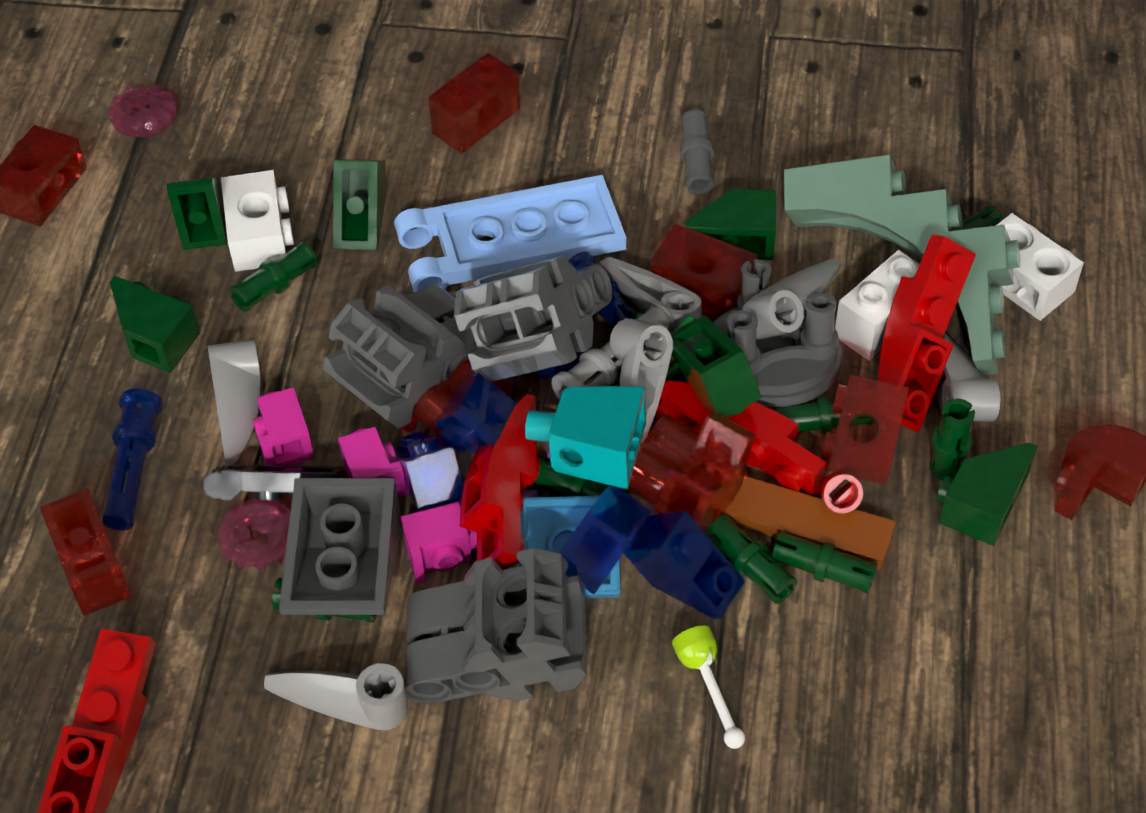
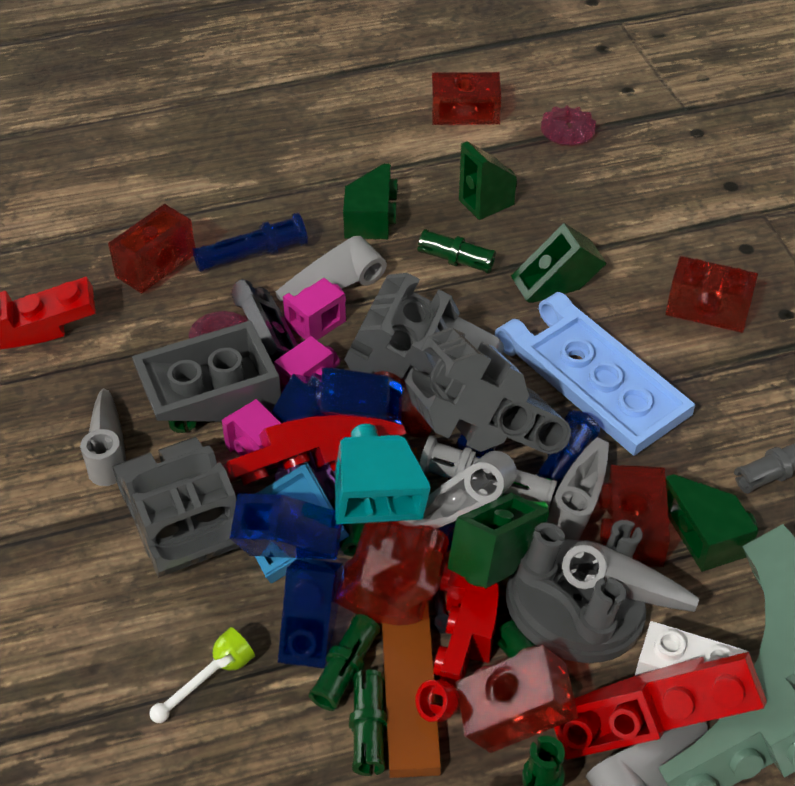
camera: 65 degrees right, 5 degrees down
white brick [221,170,294,272] -> none

